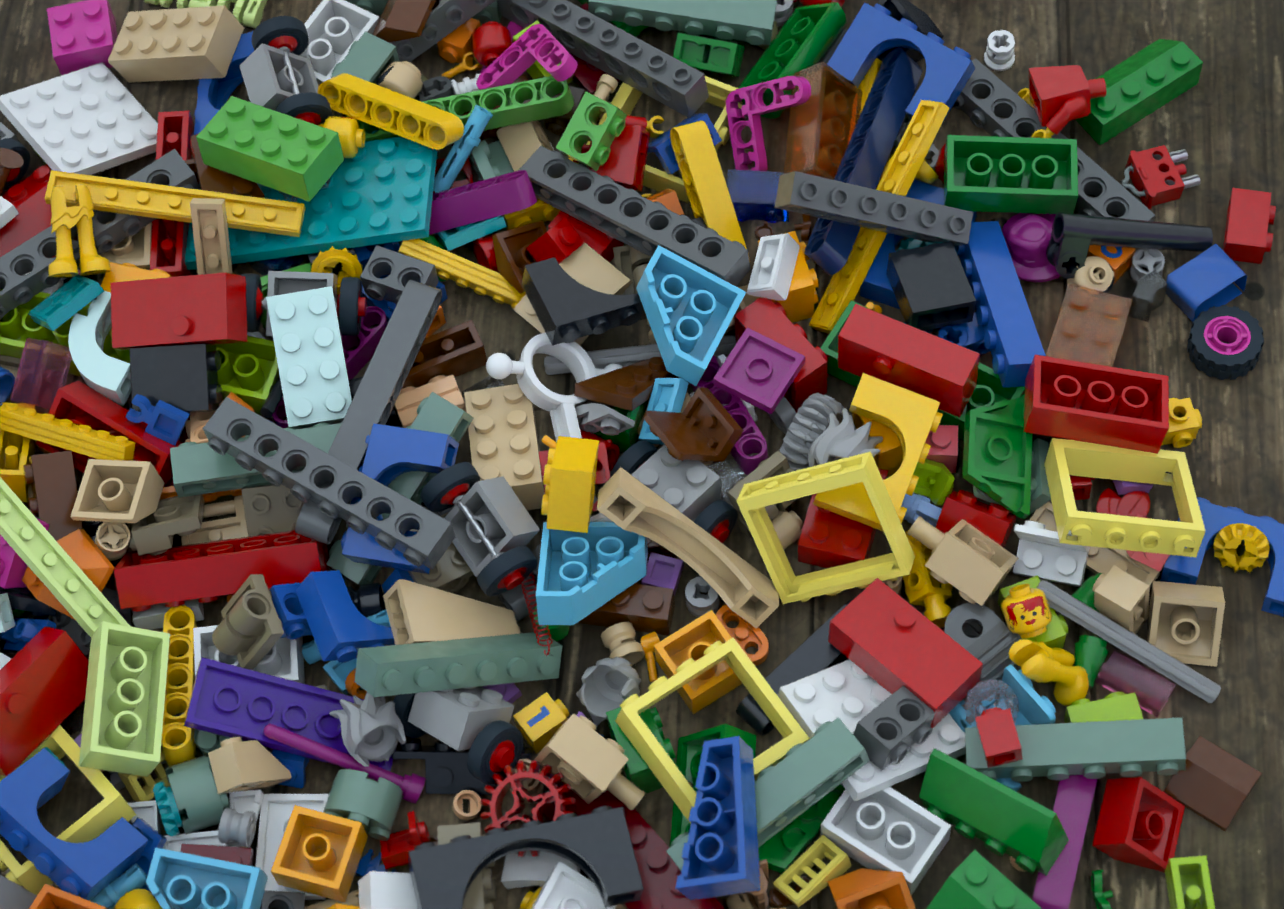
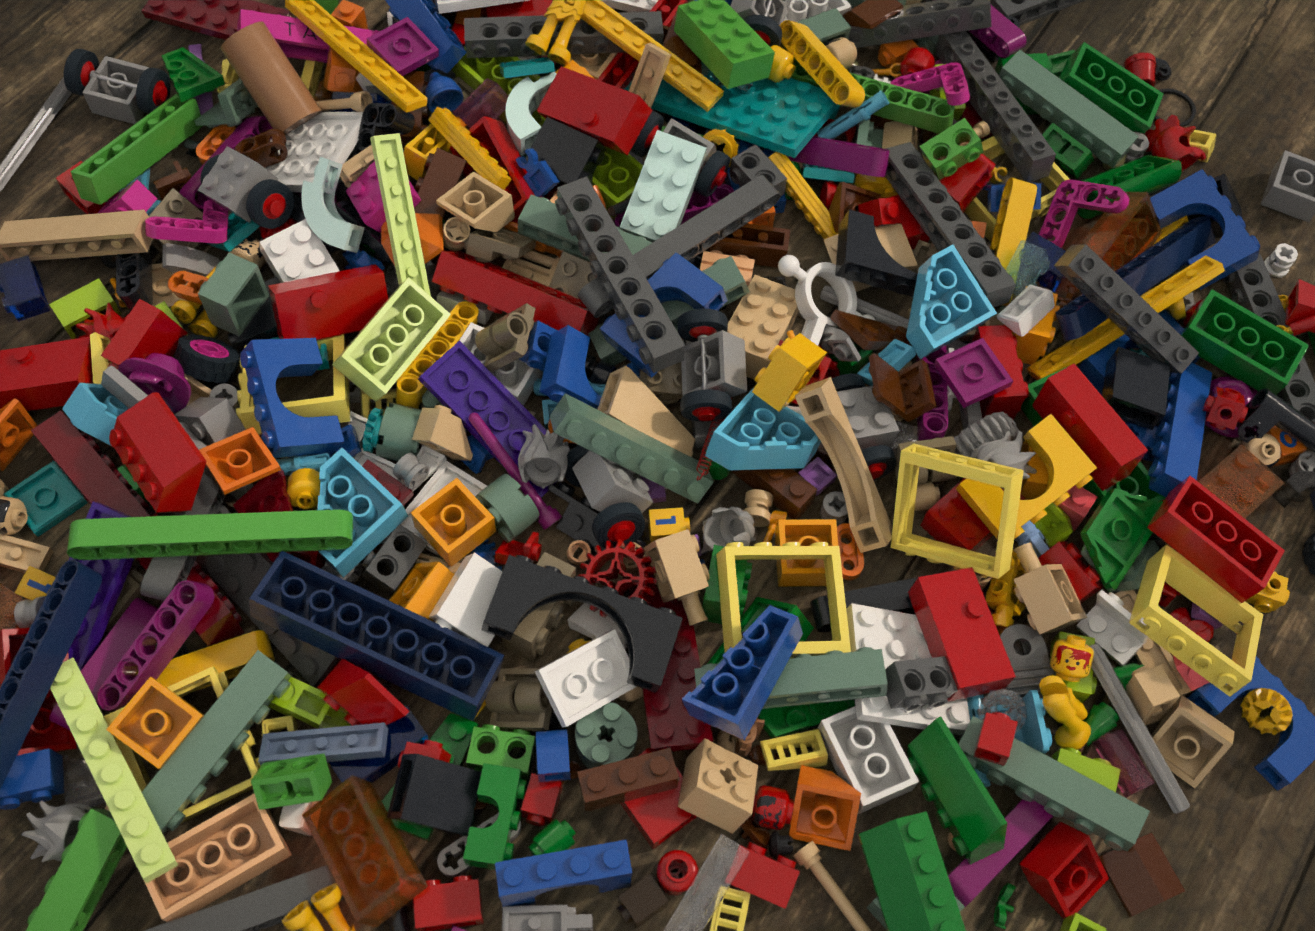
camera: 20 degrees right, 0 degrees up
none -> clear light blue bracket [1006,240,1050,299]
none -> red brick [1203,387,1248,430]

